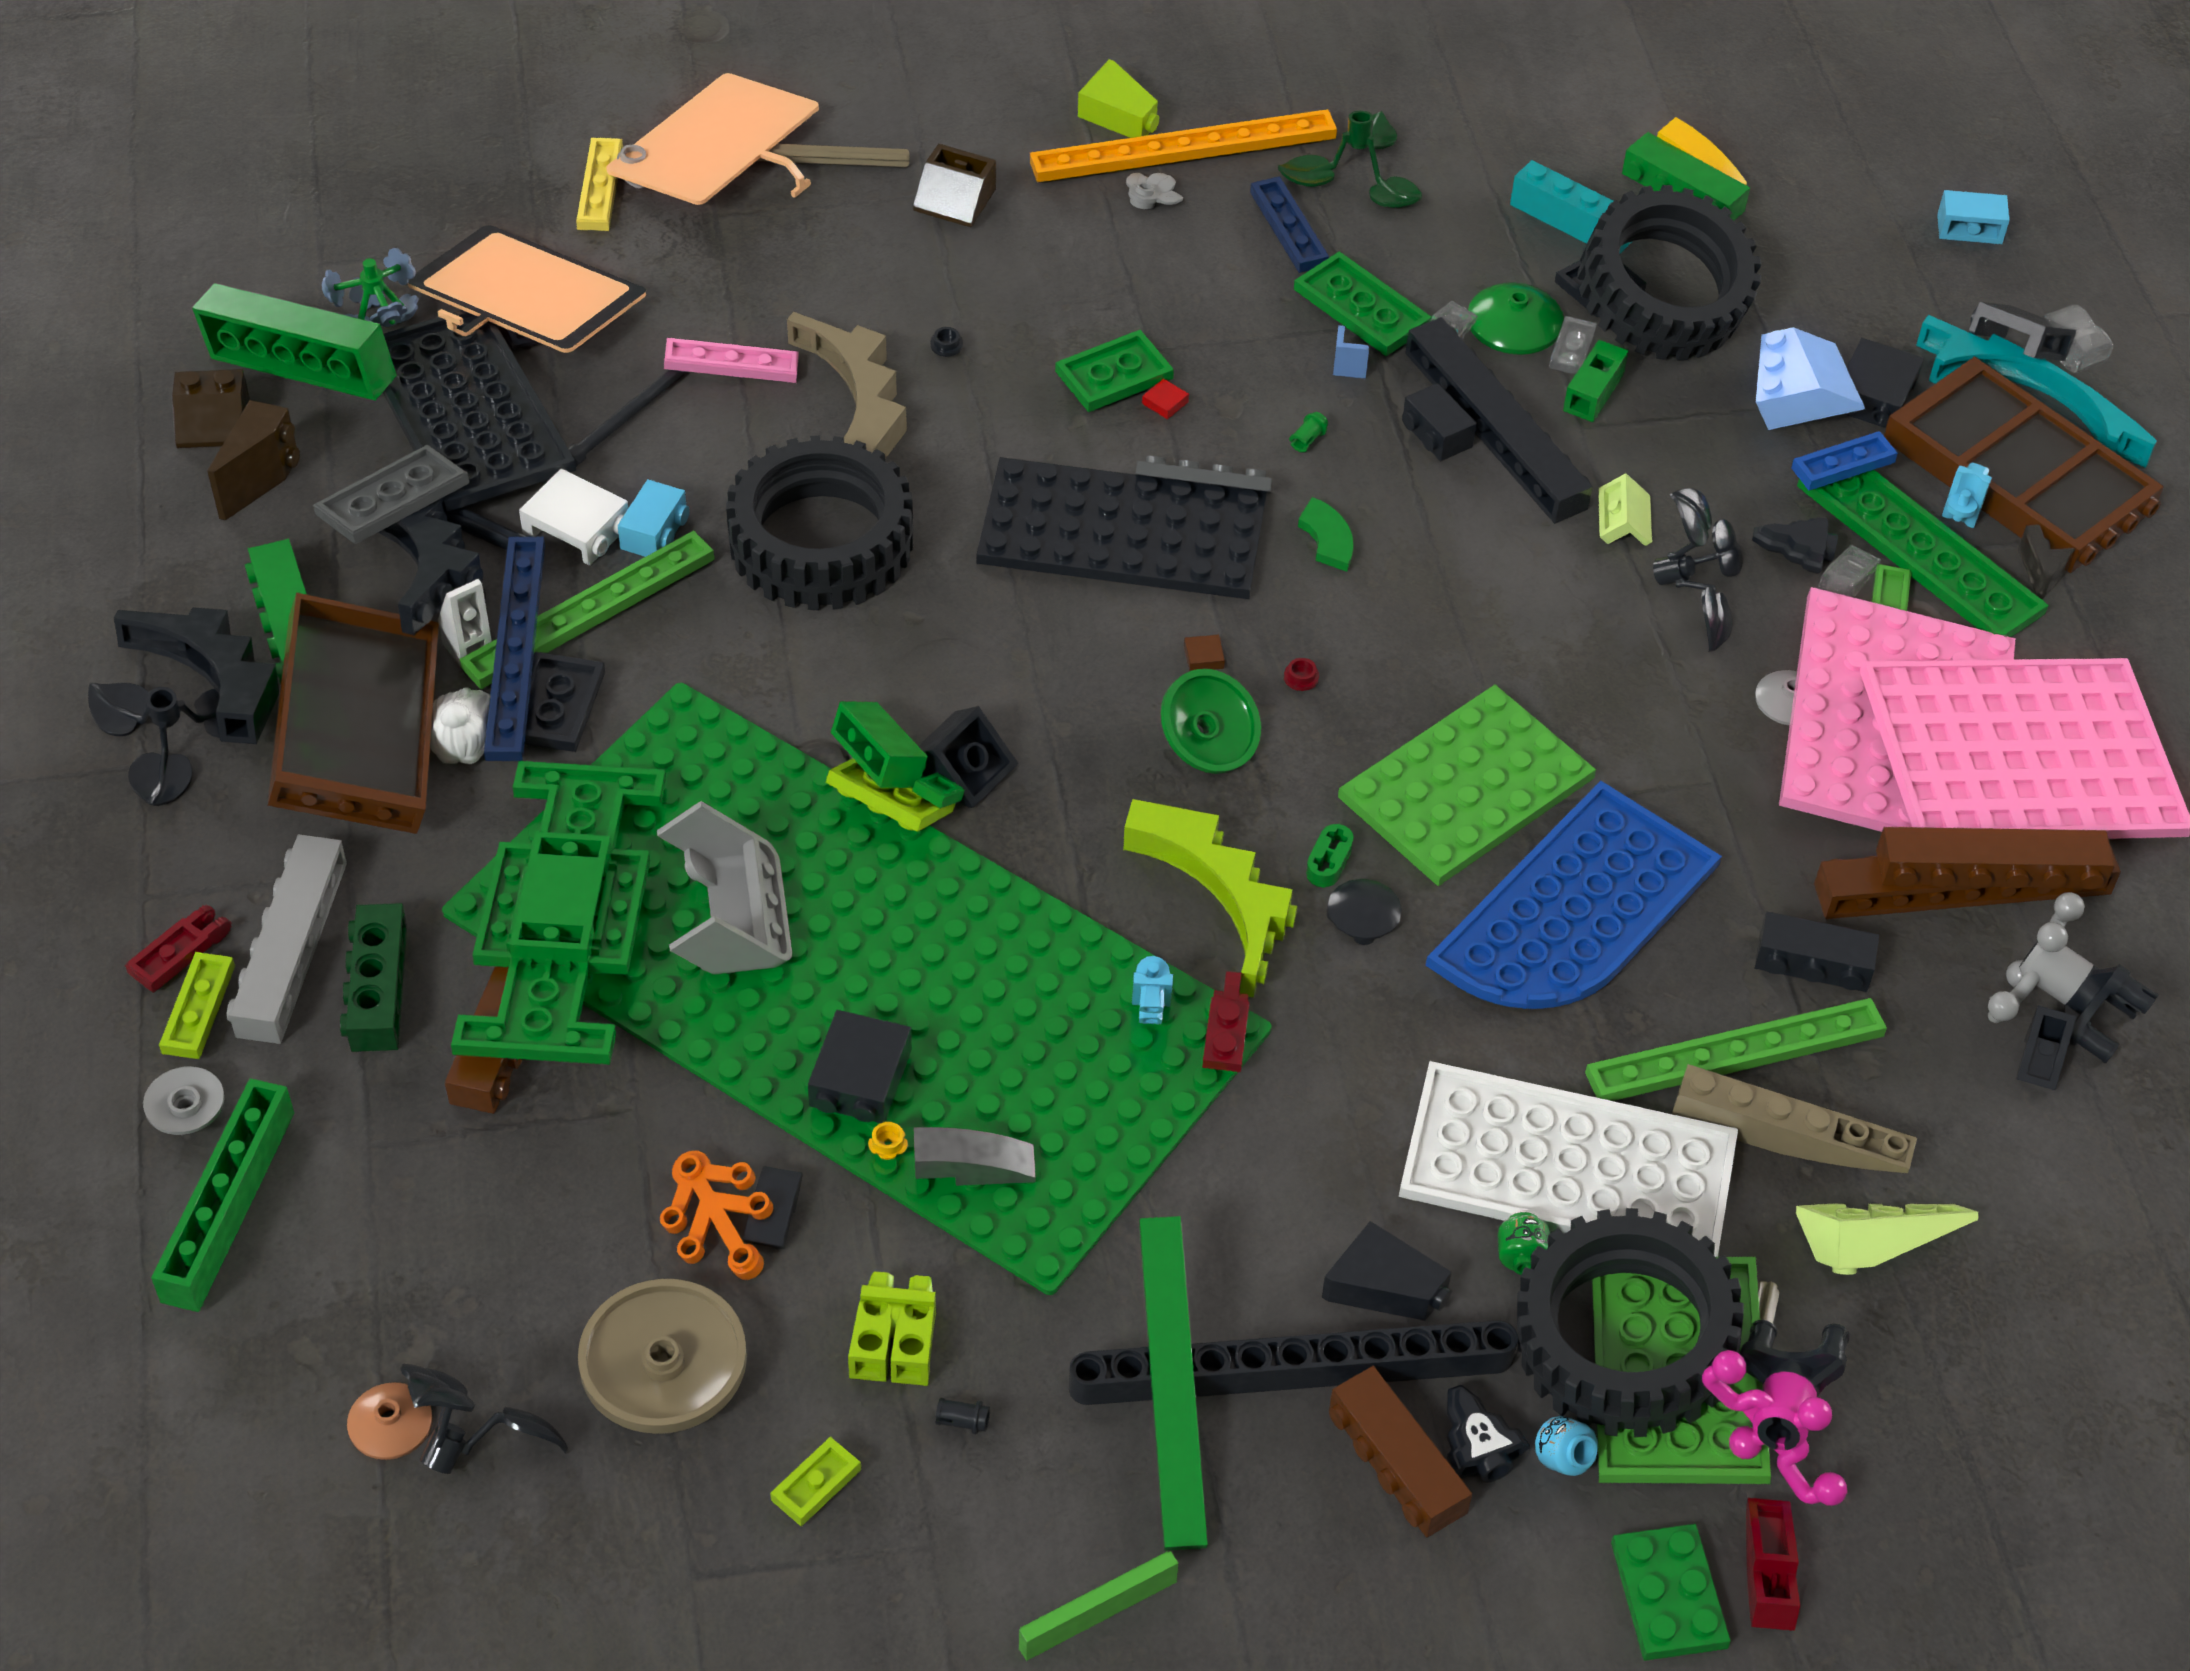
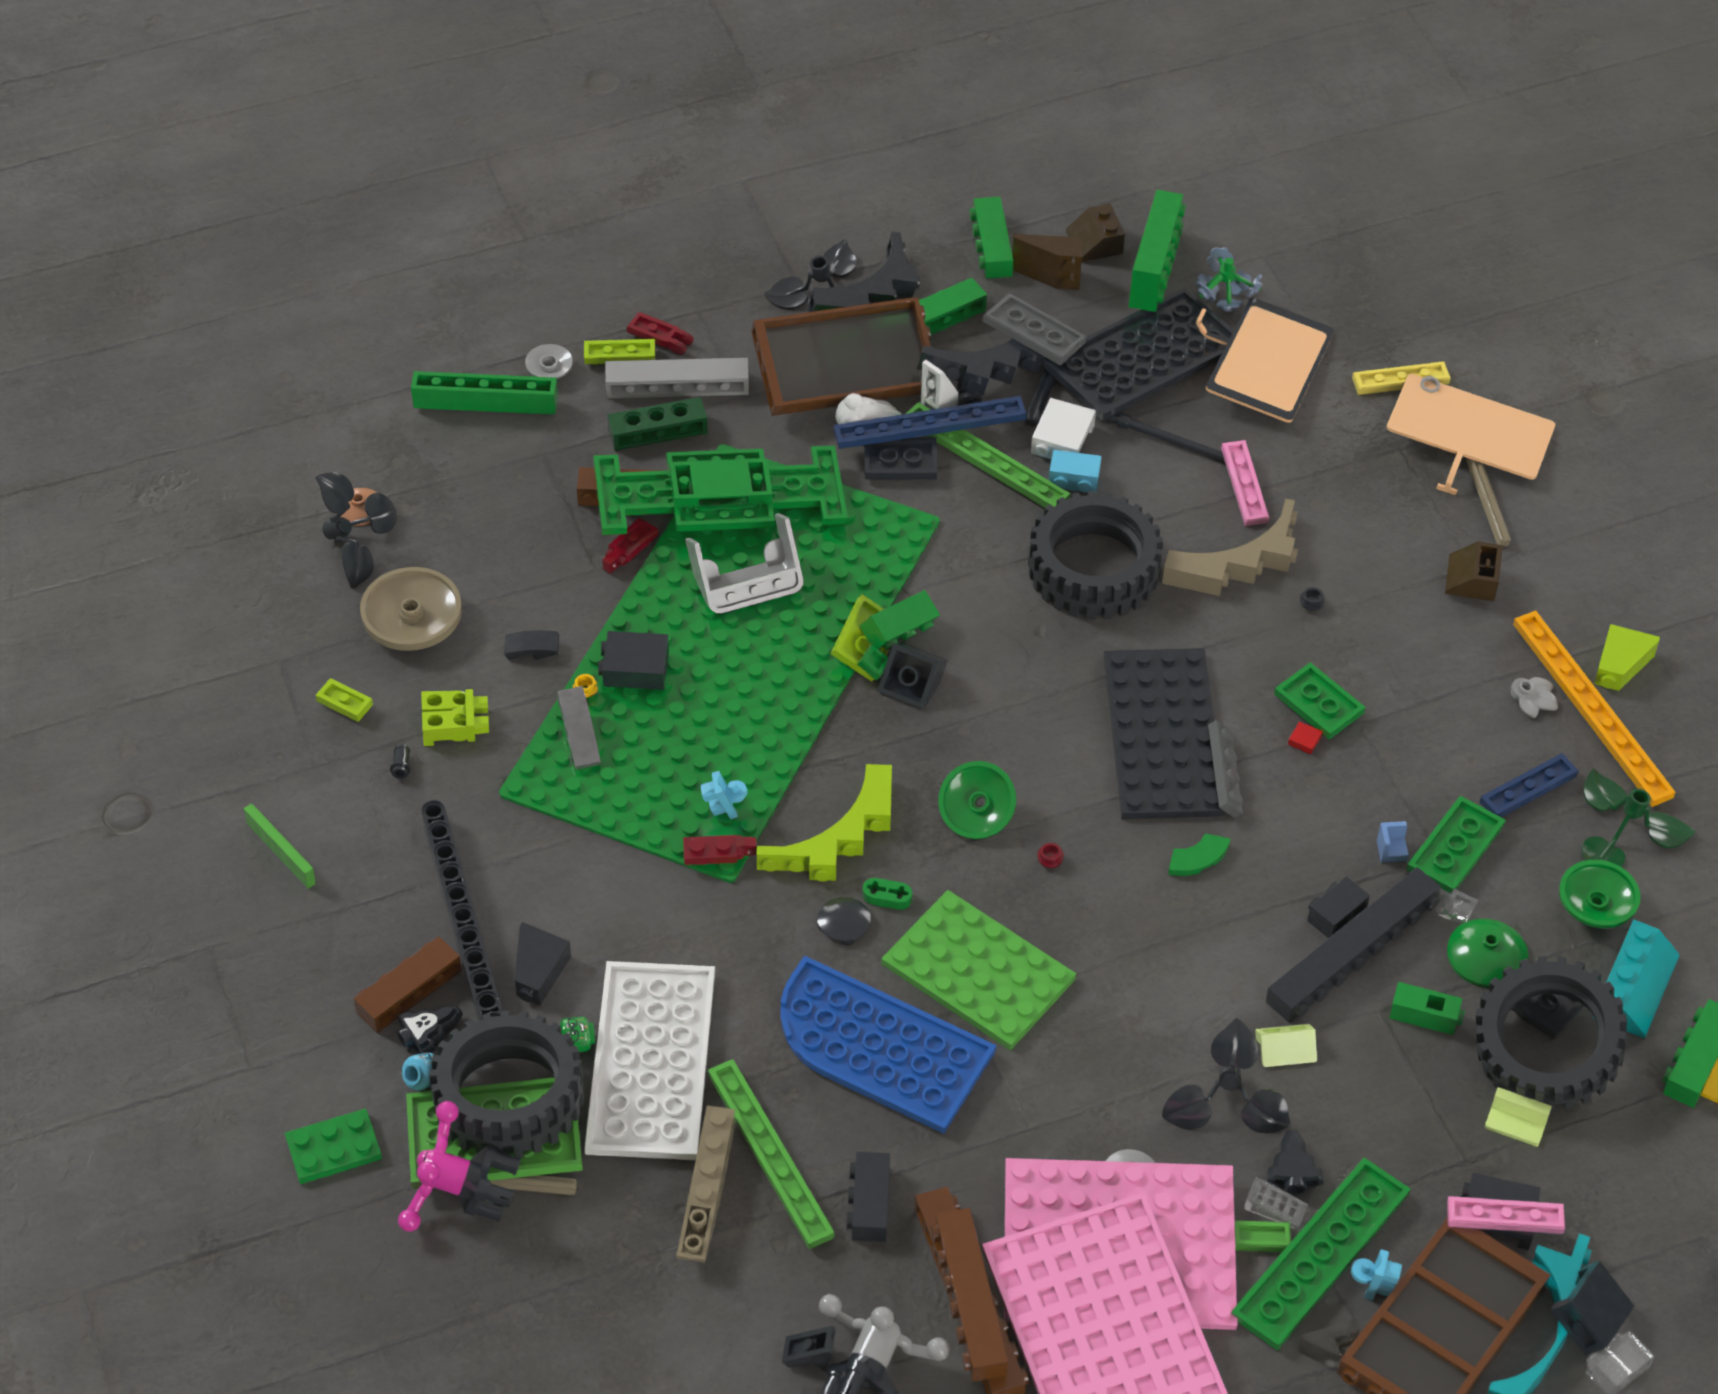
camera: 80 degrees right, 0 degrees up
orange plant [660,1151,773,1280] -> none
green tile [1139,1216,1208,1551] -> none
reddish brown tile [1184,634,1225,671] -> none
green pin [1289,412,1328,452] -> none
clear plate [1549,316,1597,374] -> none
dark red slope [1746,1498,1800,1631] -> none
light blue wedge [1756,327,1865,430] -> none
blue plate [1791,431,1898,490] -> none
yellowish green wedge [1796,1204,1978,1275] -> none
none -> dark red hinge [602,518,659,574]
none -> green brick [969,197,1013,279]
none -> bright pink tile [1447,1196,1565,1234]
none -> yellowish green panel [1485,1087,1552,1146]
none -> green dish [1559,860,1640,928]

